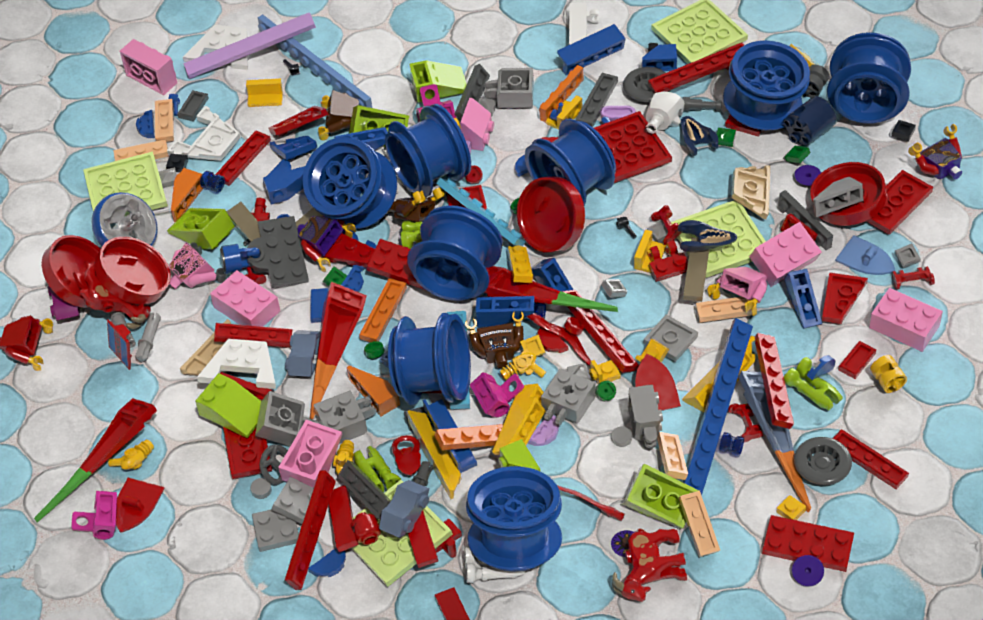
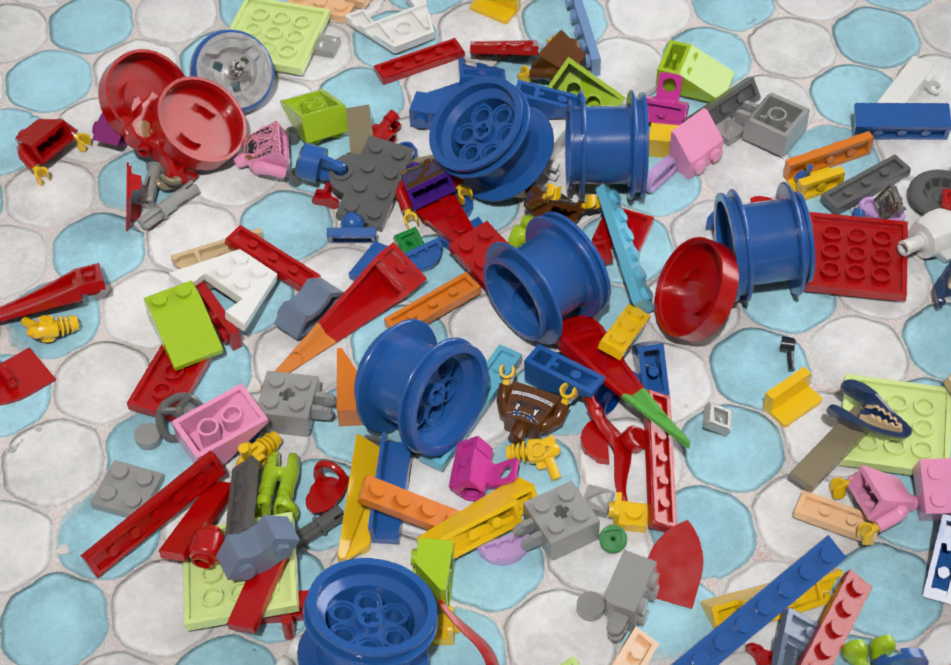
camera: 30 degrees right, 0 degrees up
black plate [166,154,189,172] -> none
orange slope [171,168,205,222] -> none
clear blue wheel [200,171,225,193] -> none
bright pink brick [210,270,280,327] -> none
light grey hinge [255,391,315,446] -> none
light grey plate [272,477,314,524] -> none
blue tile [308,548,346,577] -> none
red tile [465,165,483,185] -> none
yellow plate [520,335,546,357] -> none
yellow bracket [635,339,669,364] -> none
light grey plate [644,315,698,362] -> none
light grey tile [647,220,668,243] -> none
red plate [648,240,688,282] -> none
red piece [651,205,681,246] -> none
none -> blue tile [326,211,378,243]
none -> clear smoke tile [874,184,906,219]

